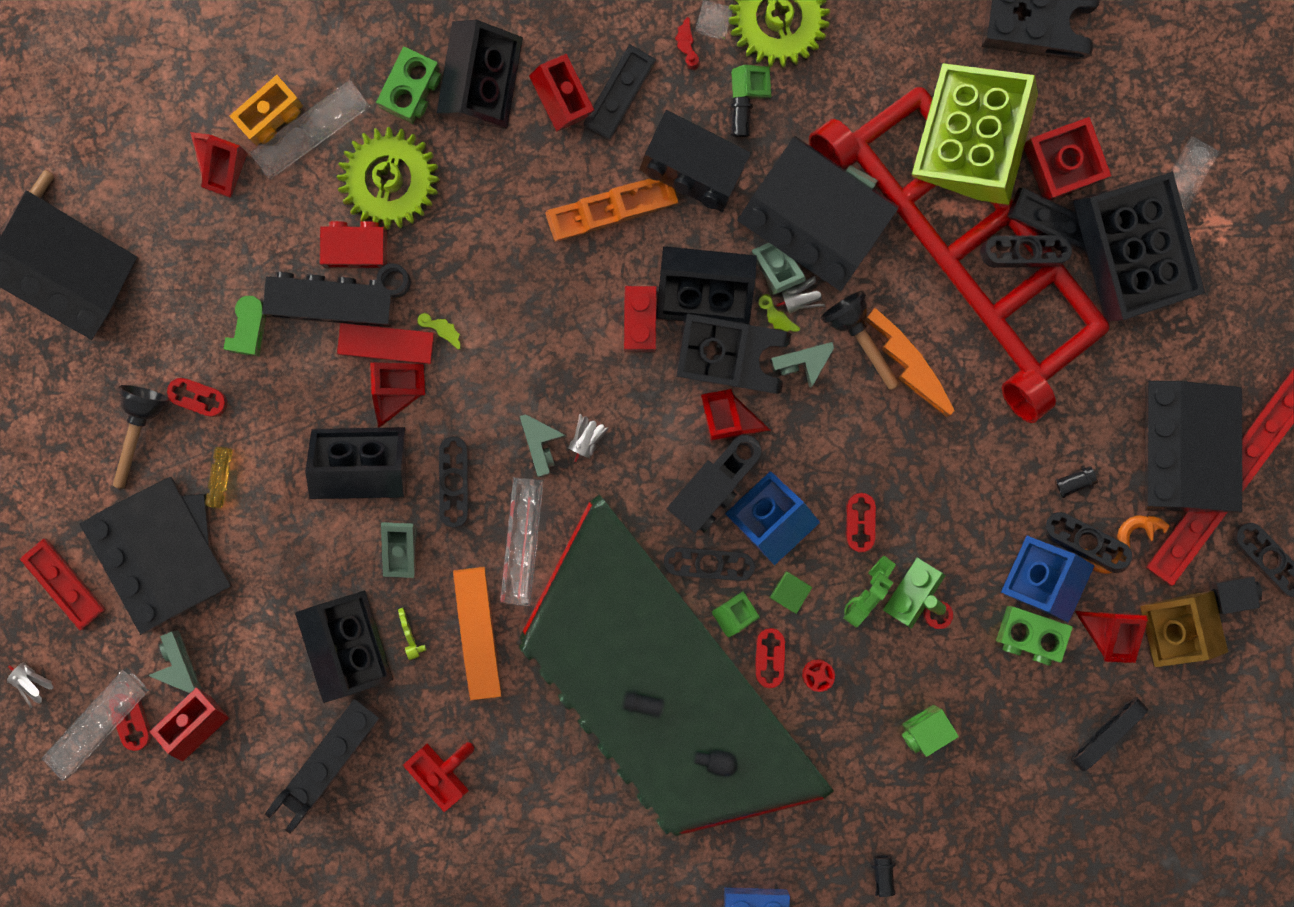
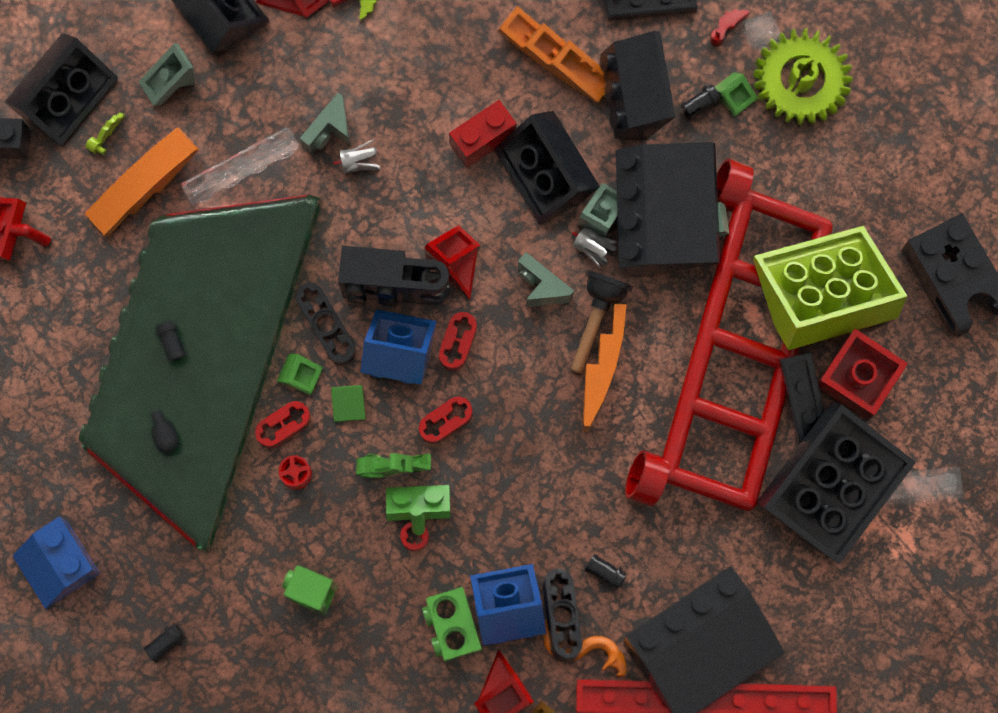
camera: 55 degrees right, 10 degrees down
black beam [439,436,469,528] -> none
black brick [674,314,792,394] -> none
lime piece [759,294,800,332] -> none
black beam [980,235,1072,268] -> none
none -> red beam [439,312,477,371]

